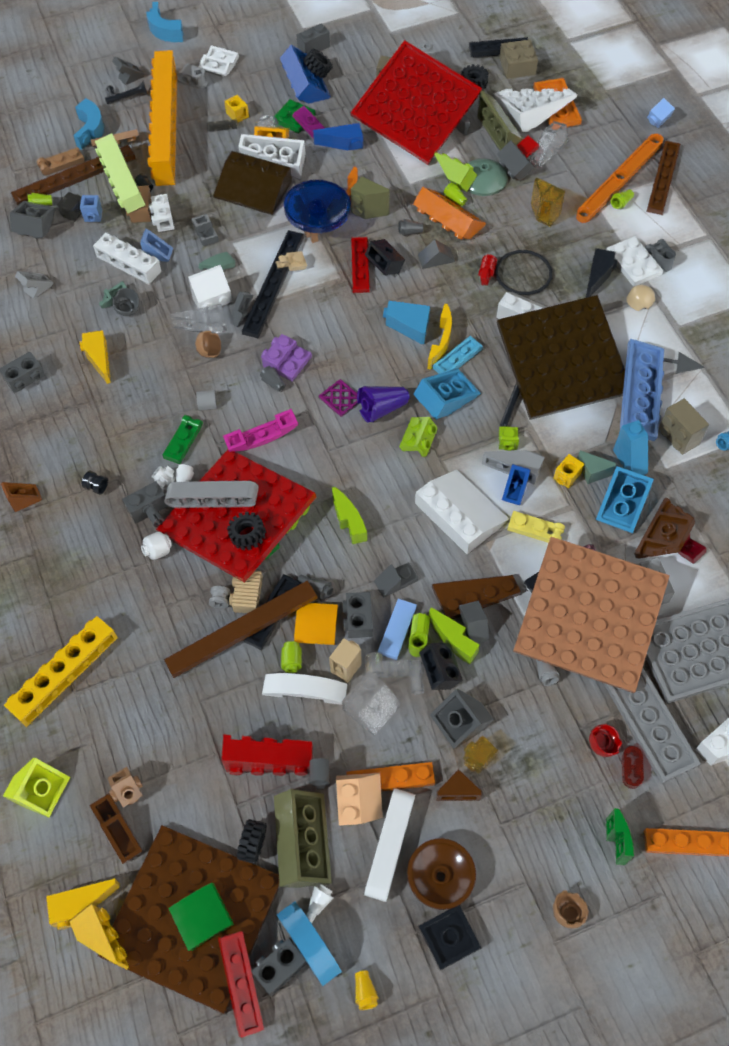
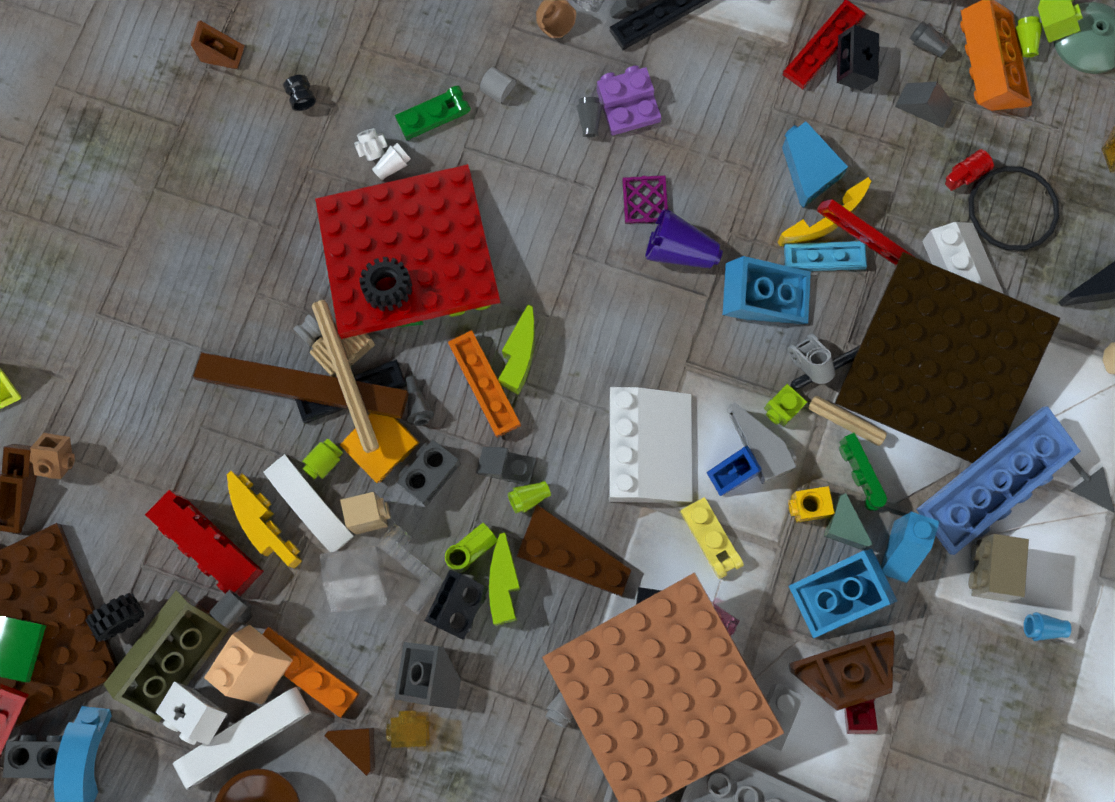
camera: 45 degrees right, 15 degrees up
yellow brick [4,616,118,727] -> none
dark grey brick [122,481,168,527] -> none
white head [141,532,172,560] -> none
light grey beam [164,481,259,508] -> none
dark pink slope [223,409,298,452] -> none
white cone [306,884,334,923] -> none
light blue tile [378,599,417,660] -> none
lime bracket [399,417,437,457] -> none
dark grey slope [459,601,489,643] -> none
none -> white brick [156,681,227,745]
none -> yellow slope [227,471,302,569]
none -> tan axle [312,300,379,453]
none -> orange plate [448,330,521,438]
none -> lime cone [508,481,551,513]
none -> light grey piece [787,333,835,384]
none -> tan axle [809,396,887,446]
none -> red tile [817,199,915,266]
none -> green plate [839,432,887,511]

